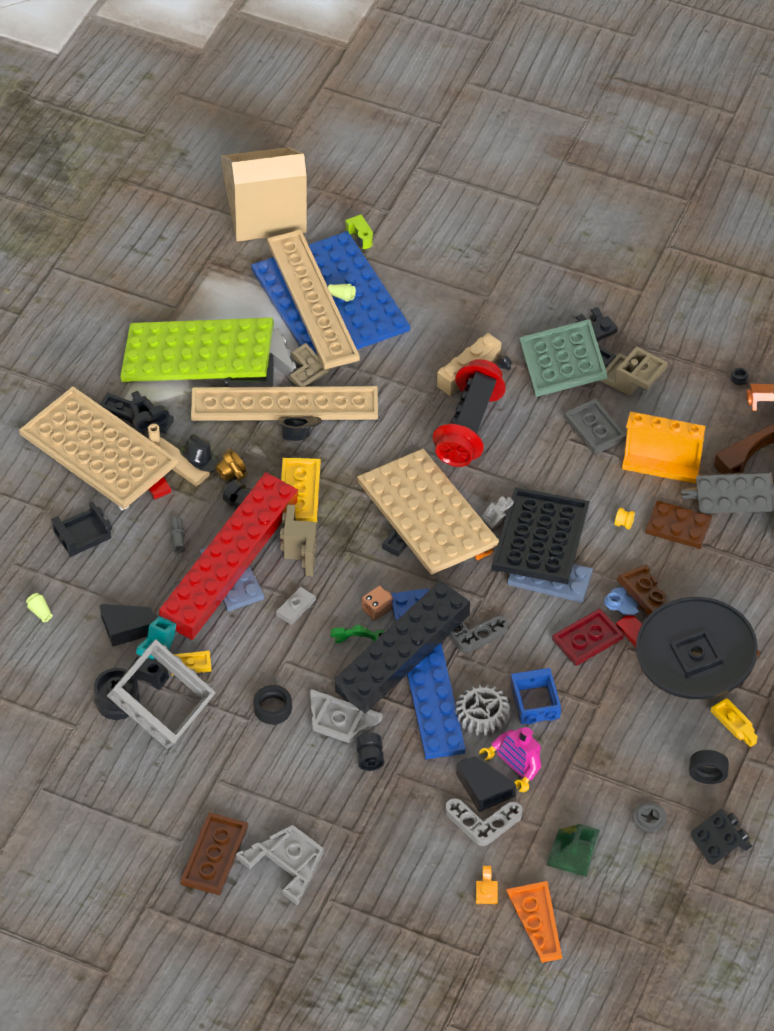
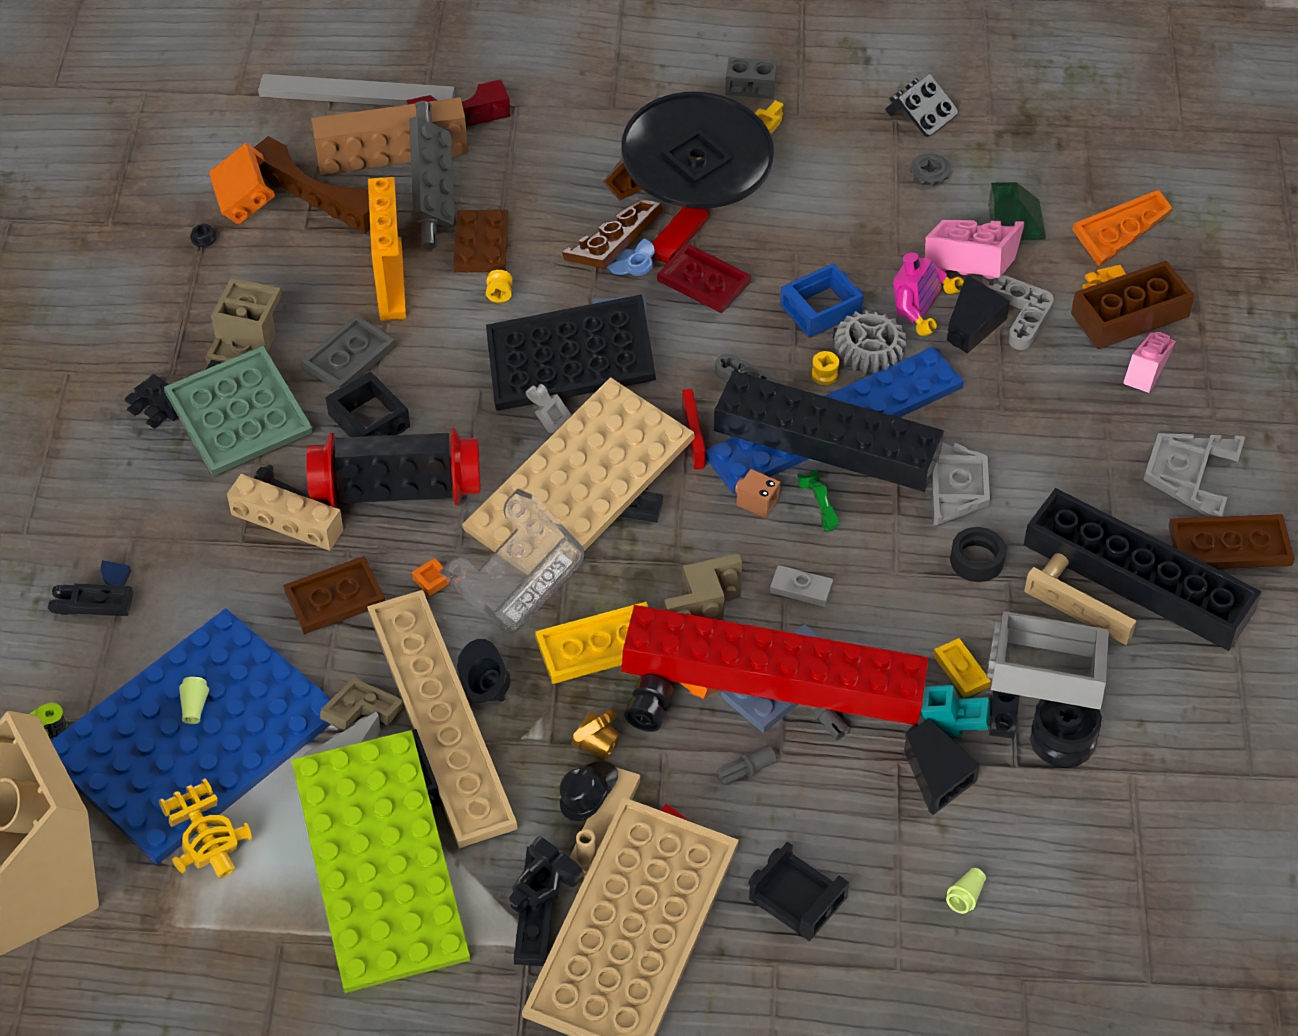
camera: 110 degrees left, 0 degrees up
tan plate [267,230,360,369] -> none
black wheel [356,732,385,771] -> none
black tyre [689,750,729,784] -> none
none -> black hinge [48,583,134,616]
none -> dark blue tile [101,560,131,586]
none -> yellow piece [159,778,252,878]
none -> reddish brown plate [283,556,385,634]
none -> black window [325,371,410,437]
none -> orange plate [411,558,452,597]
none -> clear windscreen [439,489,584,633]
none -> red tile [682,389,705,470]
none -> yellow wheel [811,351,839,385]
none -> bright pink wedge [925,220,1024,279]
none -> black brick [1023,488,1262,651]
none -> tan piece [1024,553,1136,645]
none -> reddish brown brick [1071,260,1195,349]
none -> bright pink slope [1123,332,1176,393]

